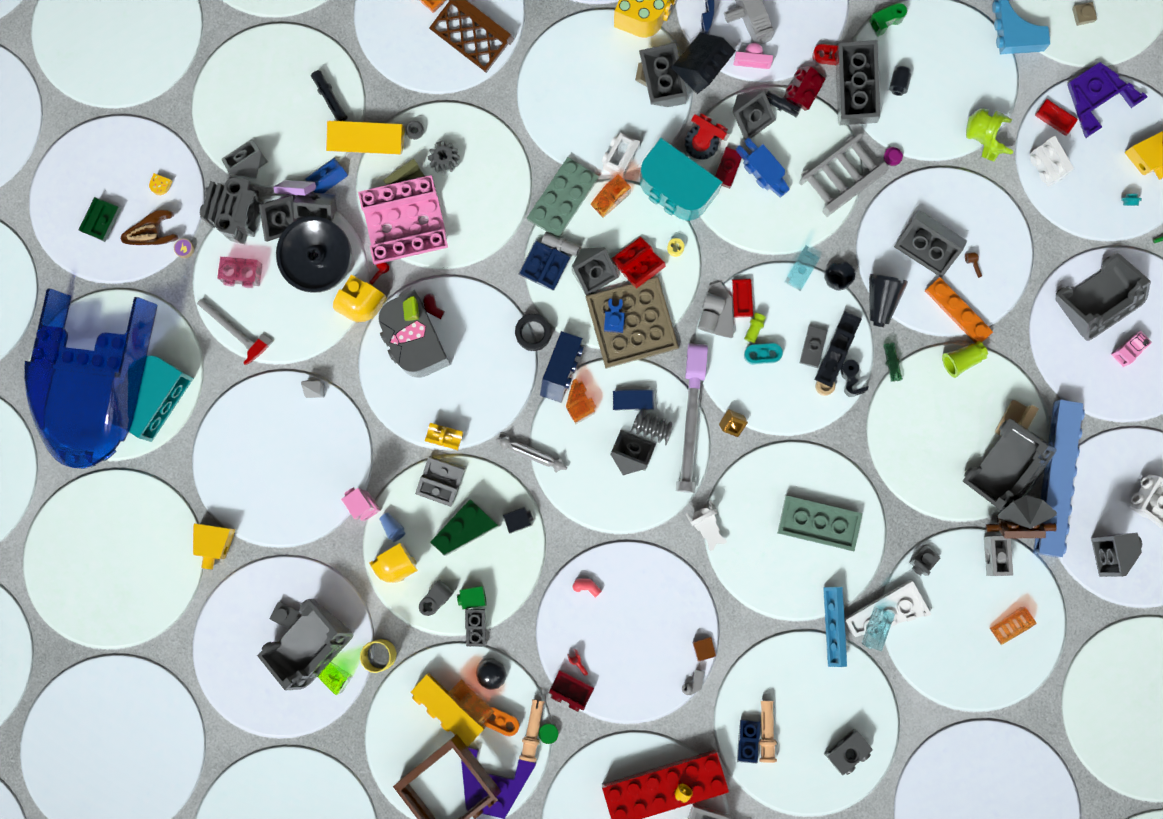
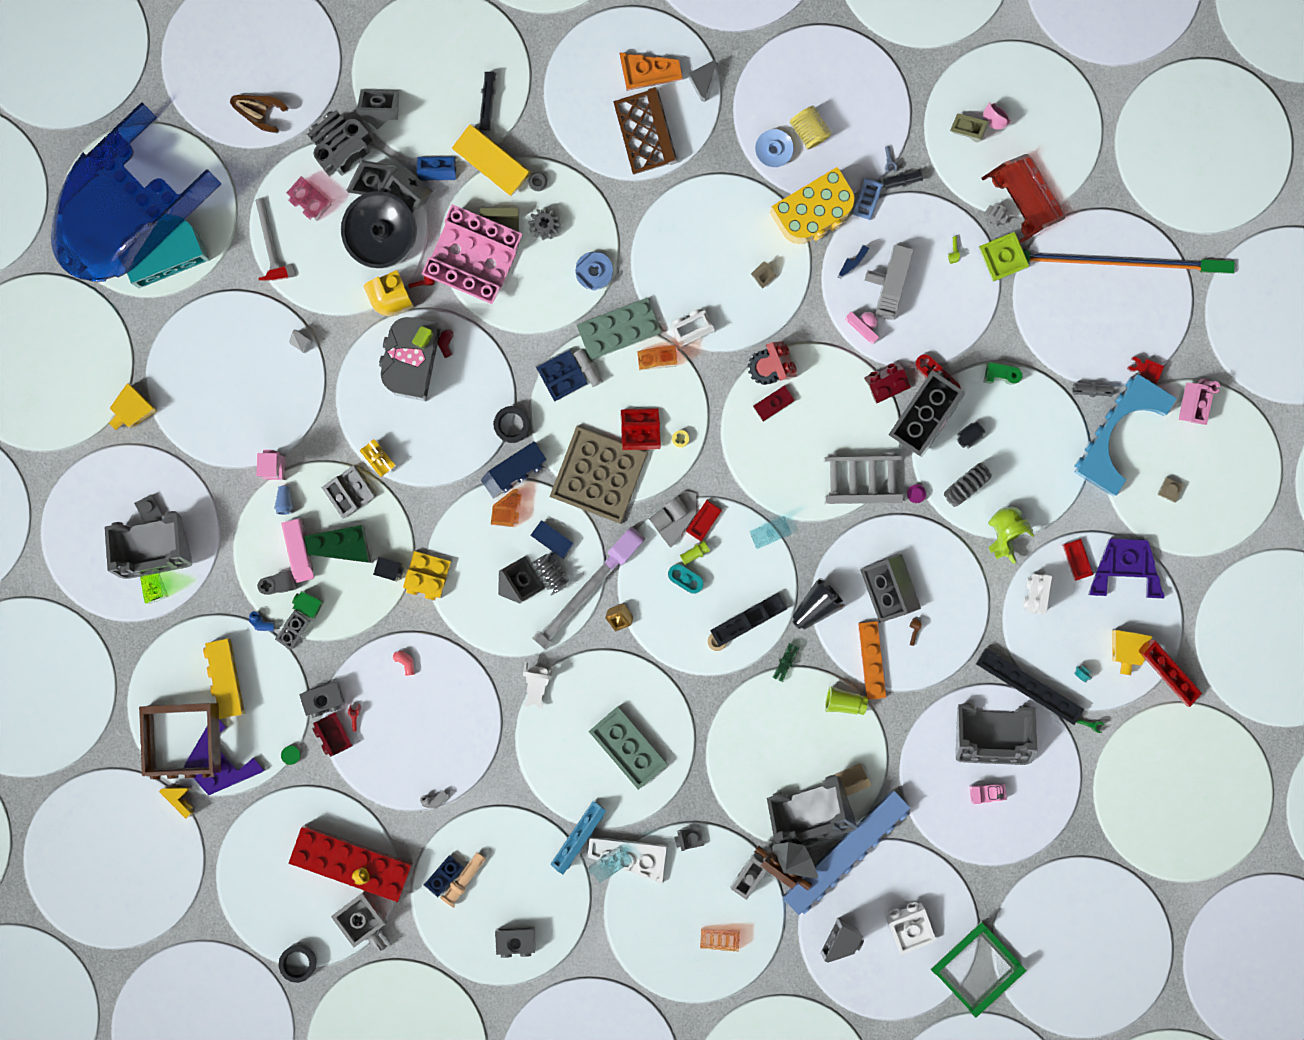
camera: 25 degrees right, 5 degrees up
dark green plate [78,197,121,242] -> none
yellow tile [149,173,173,196] -> none
tile [174,239,194,258] -> none
lavender tile [274,180,316,195] -> none
light yellow piece [360,639,397,673] -> none
yellow brick [369,543,418,583] -> none
clear orange slope [448,679,495,726] -> none
black hair [476,658,507,690] -> none
orange plate [482,707,520,736] -> none
light grey wheel [496,435,567,473] -> none
light nougat pin [519,699,545,762] -> none
dark grey slope [572,247,619,296] -> none
blue plate [604,299,624,333] -> none
dark grey slope [639,43,688,107] -> none
teal brick [640,138,722,221] -> none
black slope [671,32,736,94] -> none
dark orange slope [692,637,716,662] -> none
dark grey slope [732,90,776,140] -> none
blue hinge [736,138,790,198] -> none
black pin [766,90,802,118] -> none
dark grey plate [799,326,827,368] -> none
black hair [824,261,856,291] -> none
black leg [840,359,869,397] -> none
none -> blue arm [248,611,275,631]
none -> bright pink piece [281,519,314,583]
none -> dark grey brick [299,682,345,718]
none -> yellow plate [403,551,451,601]
none -> medium blue plate [575,252,613,291]
none -> dark grey gear [944,463,992,507]
none -> black plate [975,648,1084,725]

